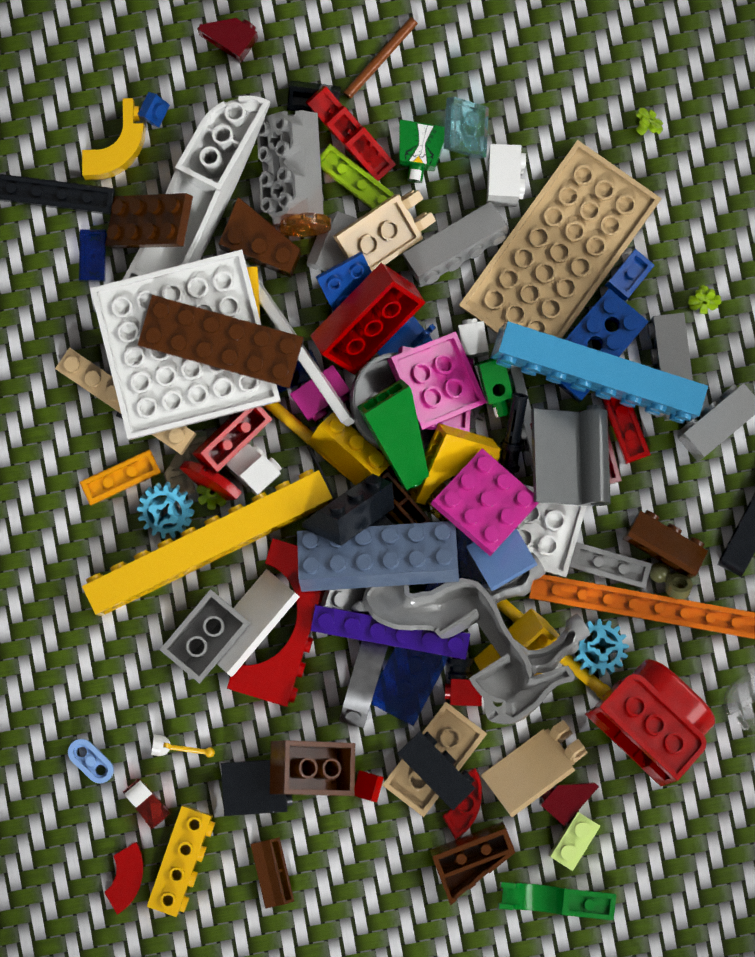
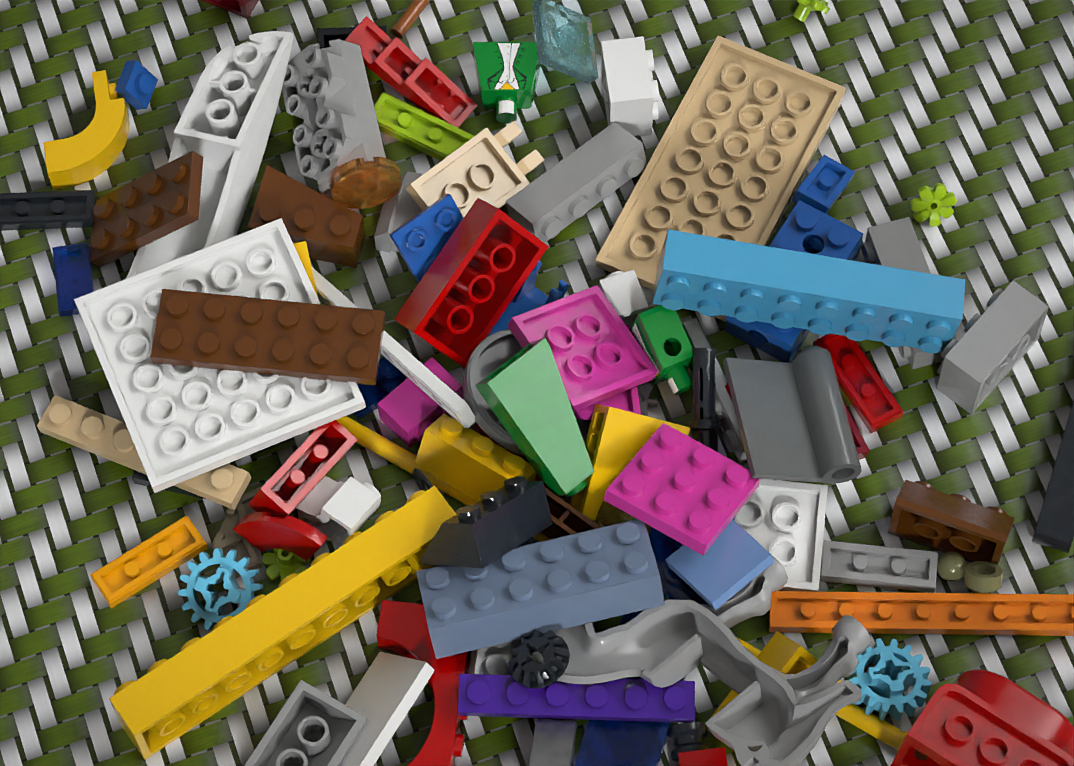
camera: 10 degrees left, 20 degrees down
none -> black gear [507,629,570,689]

